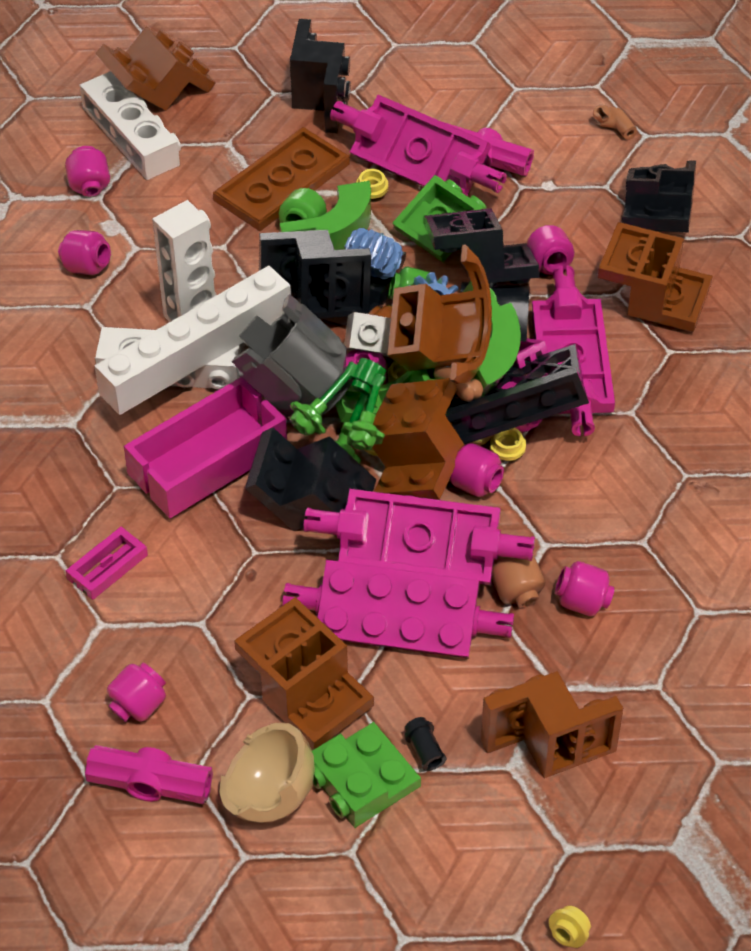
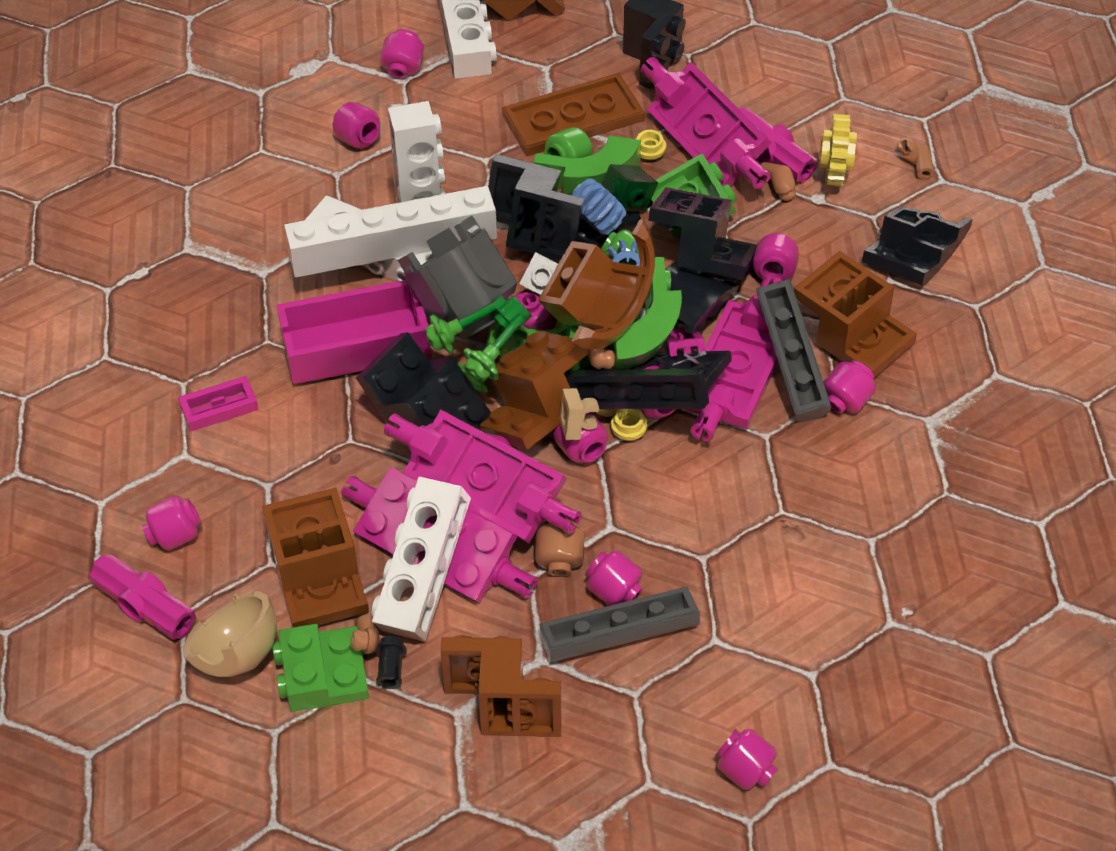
camera: 25 degrees right, 0 degrees up
none -> nougat arm [350,614,380,654]
none -> white brick [371,477,471,642]
none -> dark grey brick [539,586,700,663]
none -> tan tile [559,388,599,440]
none -> dark green brick [601,164,658,211]
none -> dark grey brick [756,279,831,421]
none -> nougat arm [760,162,796,201]
none -> light yellow gear [819,114,857,186]
none -> dark pink head [823,360,876,414]

